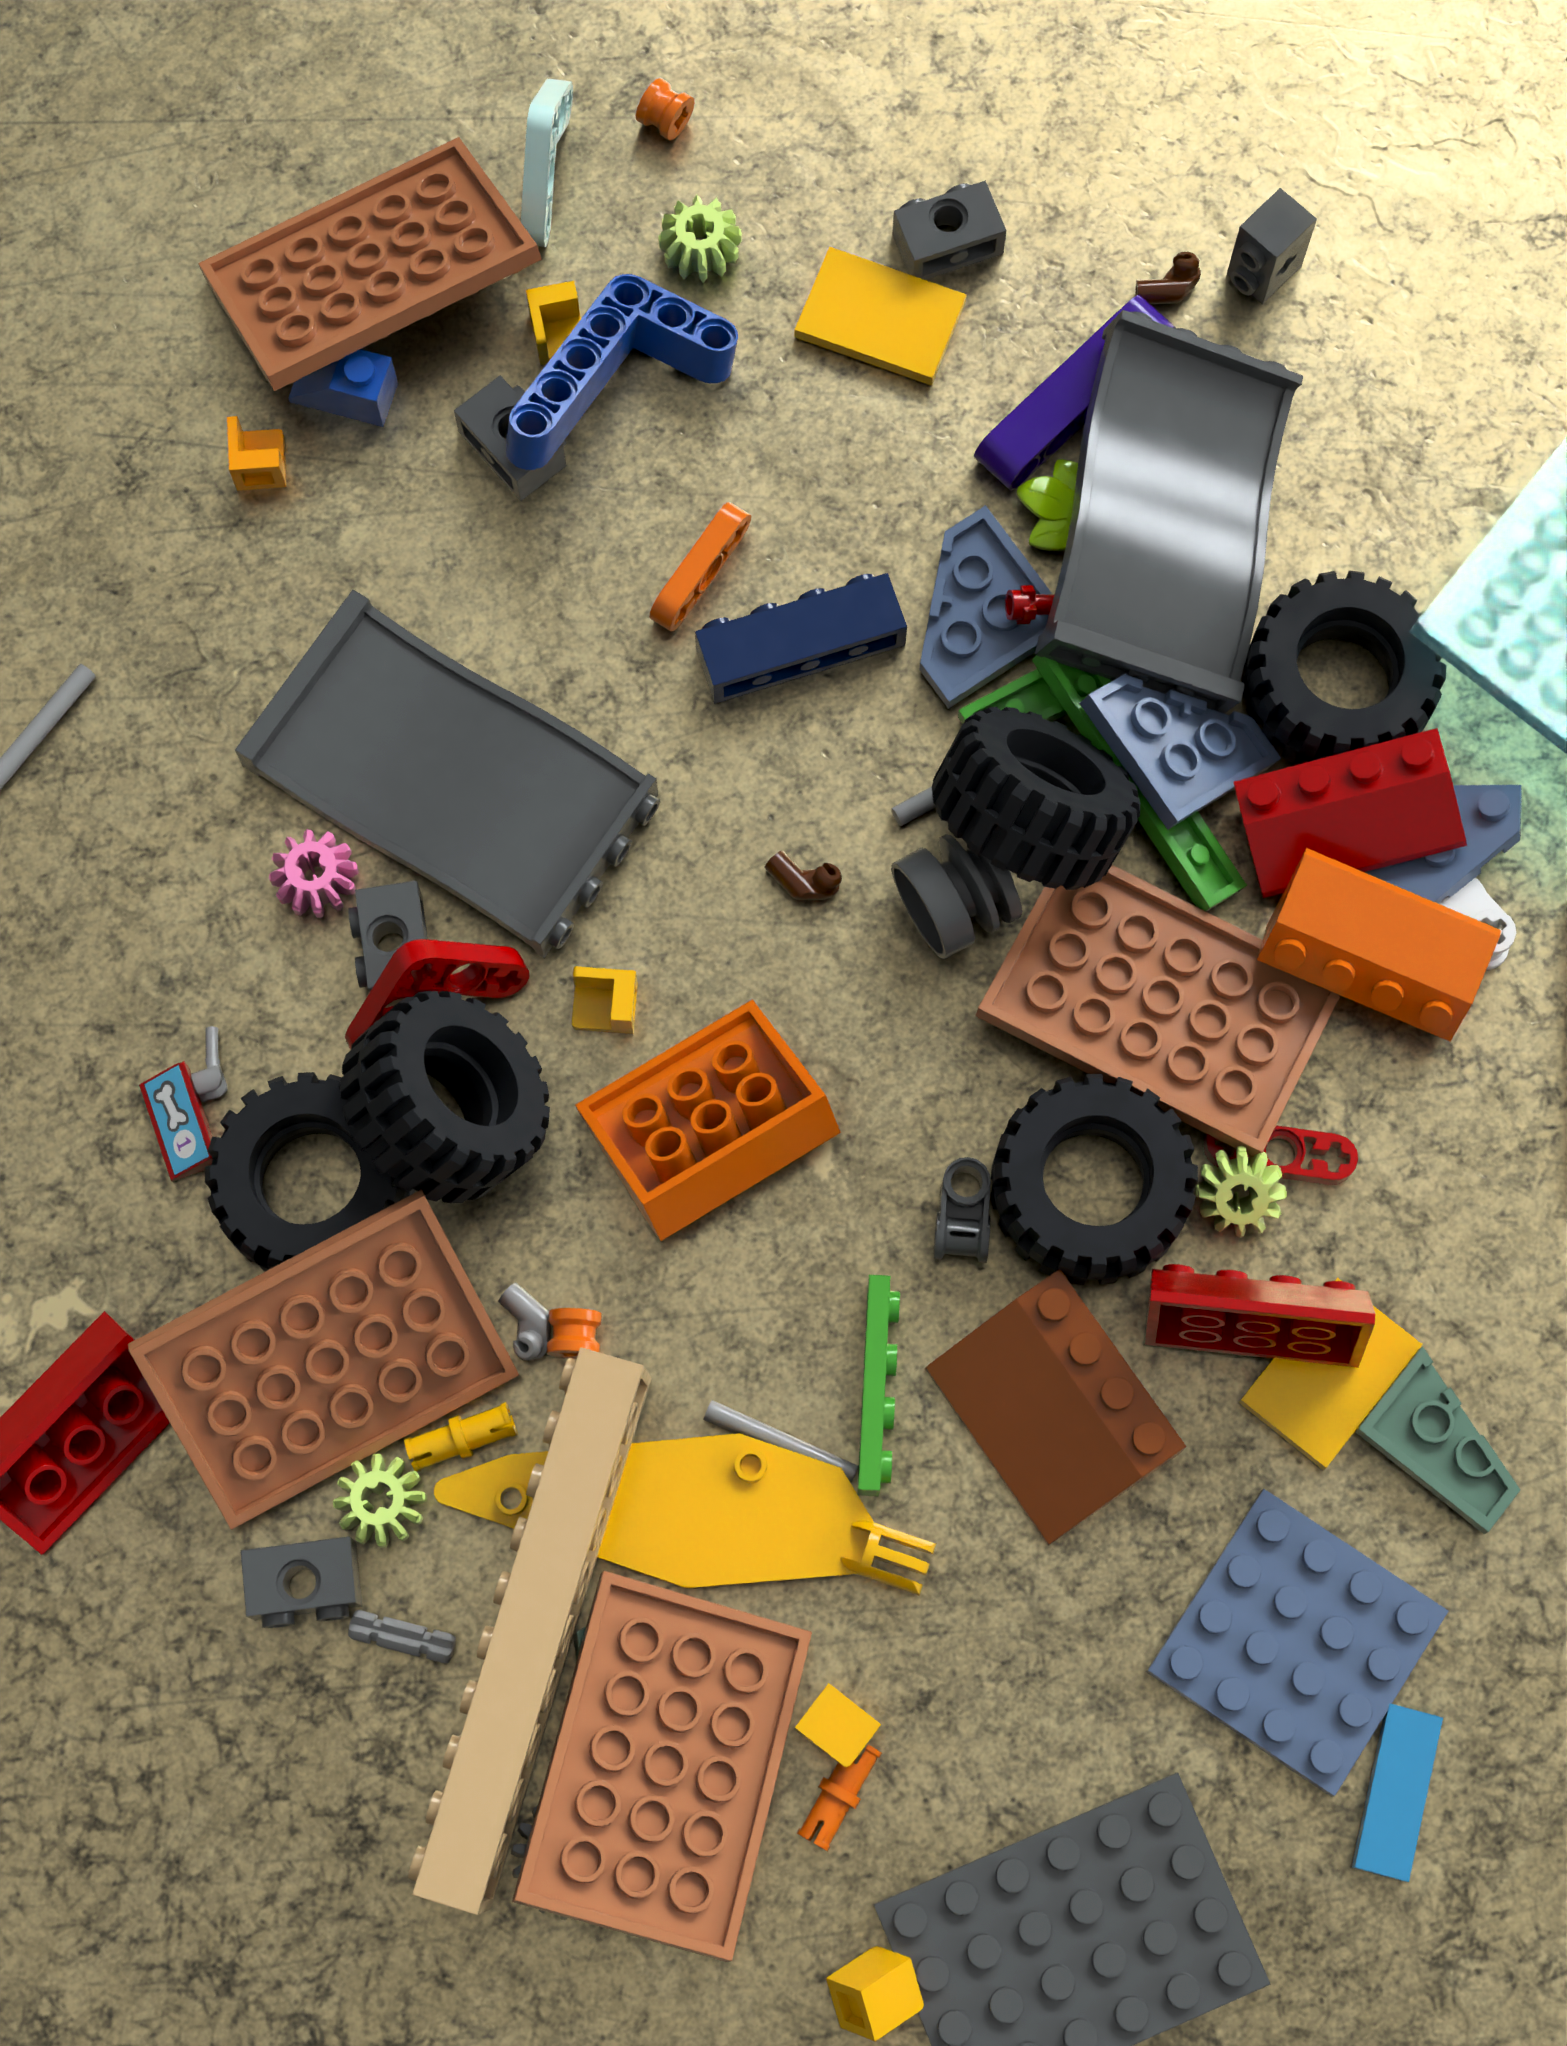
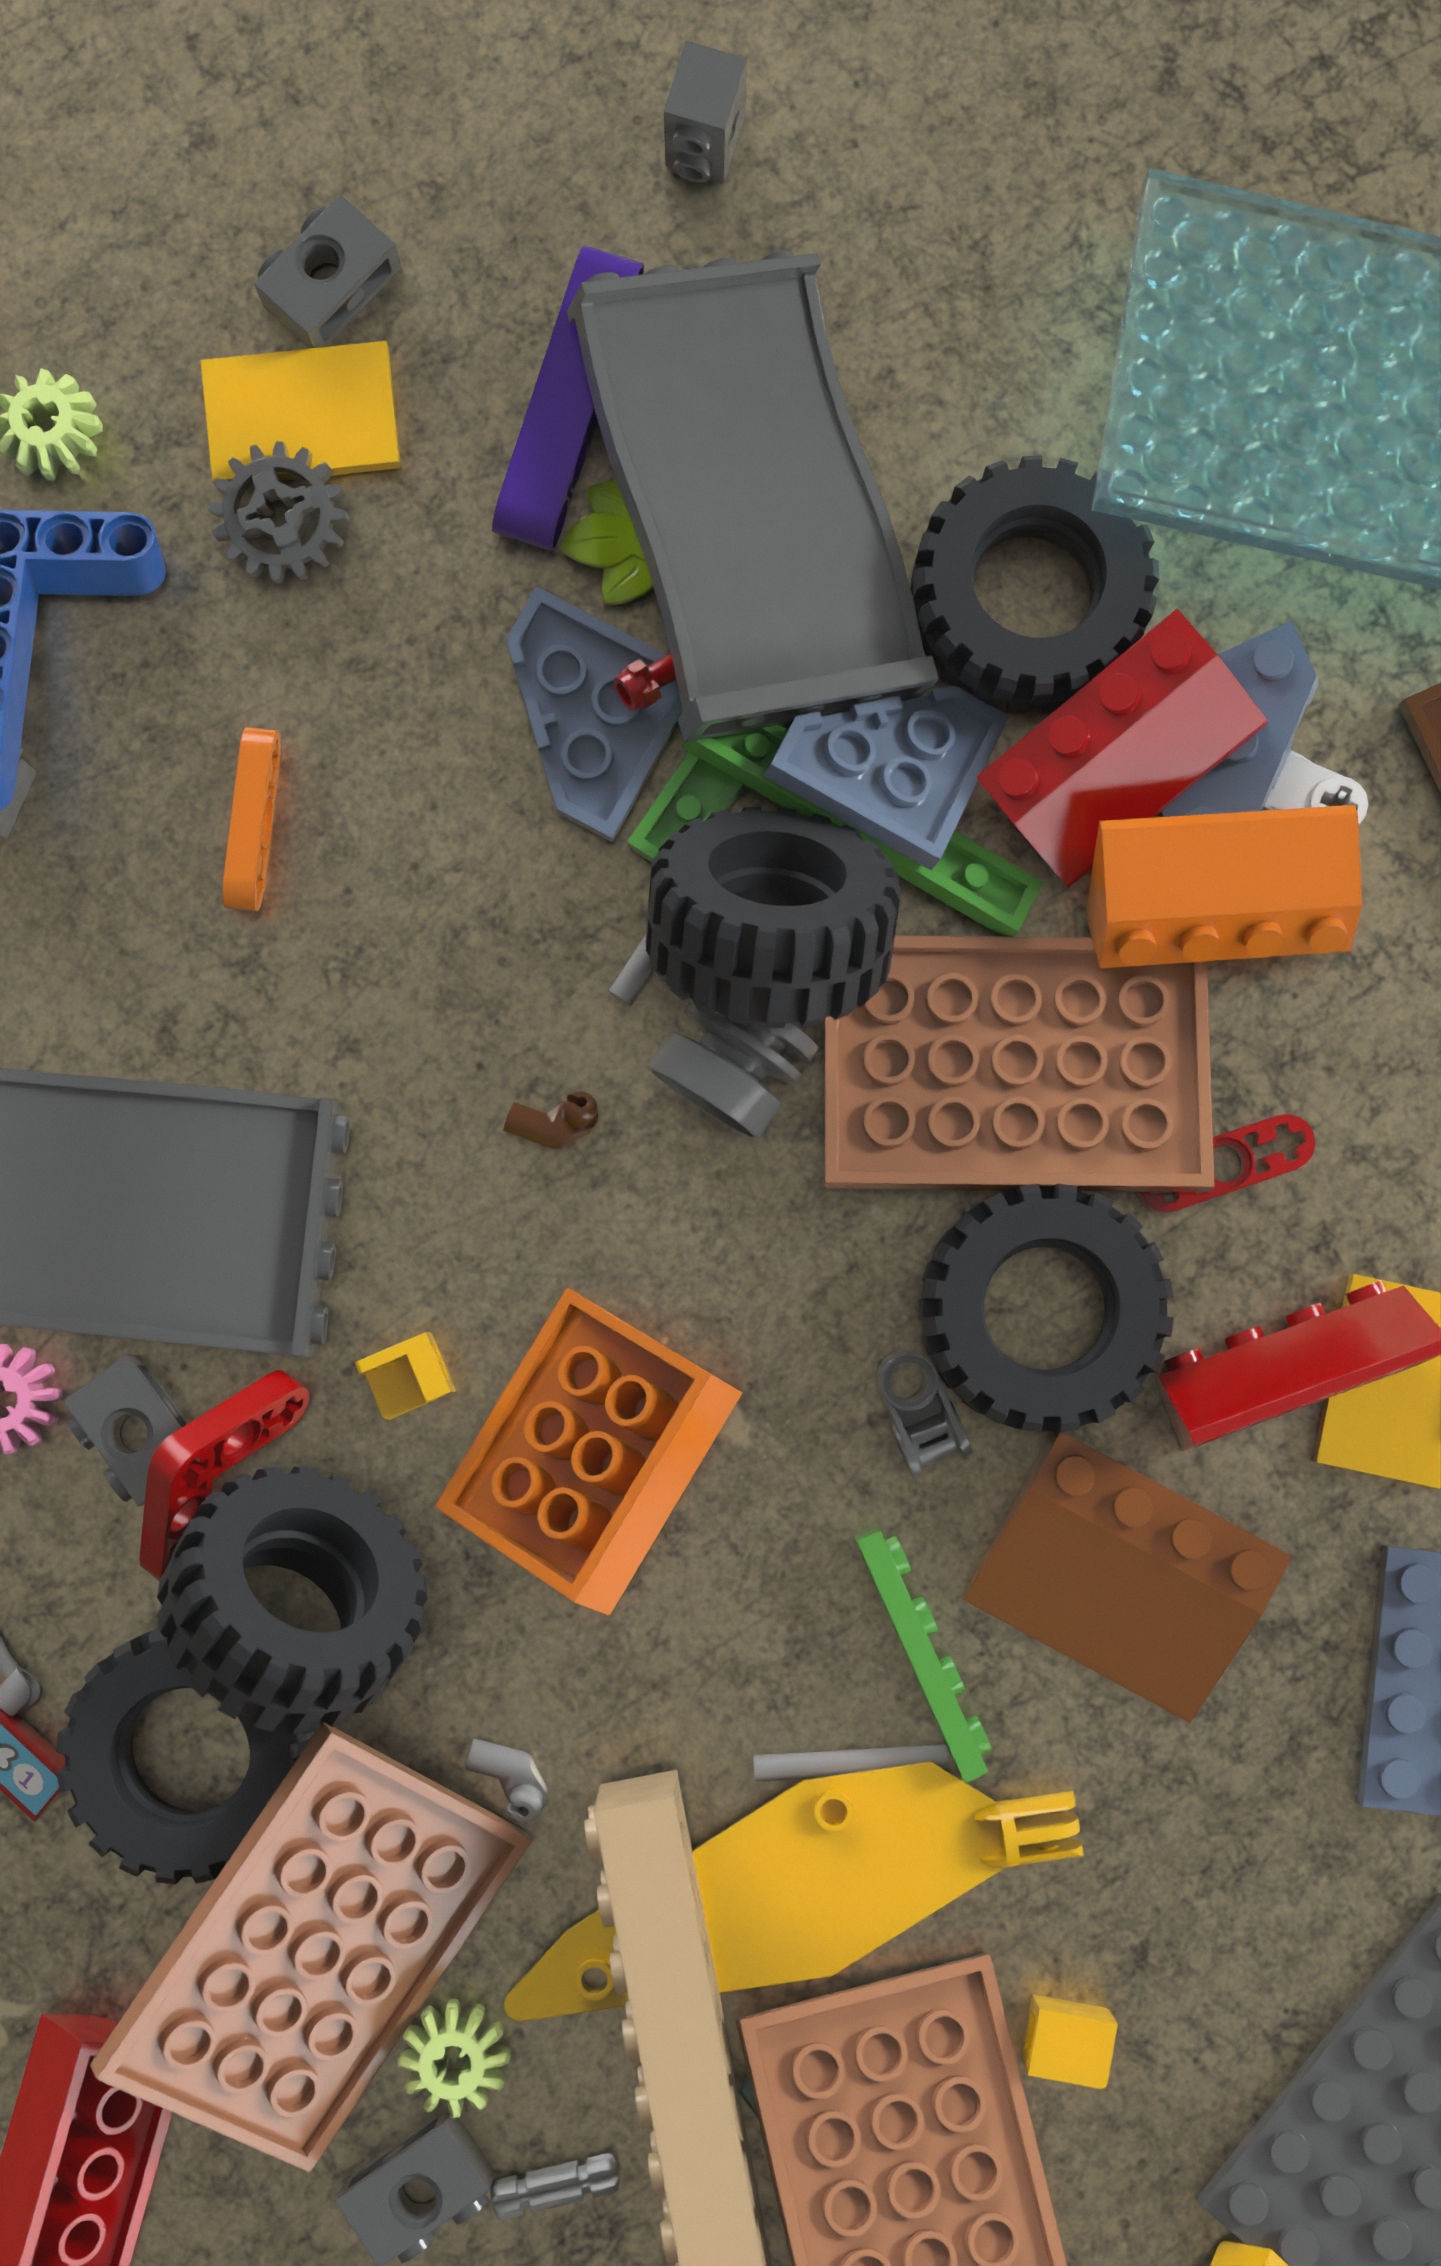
camera: 30 degrees left, 10 degrees up
yellow pin [404,1402,517,1472] -> none
orange wheel [547,1308,602,1359] -> none
dark blue brick [695,573,907,704] -> none
orange pin [797,1744,882,1852] -> none
reddish brown arm [1135,252,1201,304] -> none
yellowish green gear [1195,1146,1287,1238] -> none
none -> dark grey gear [208,441,349,584]

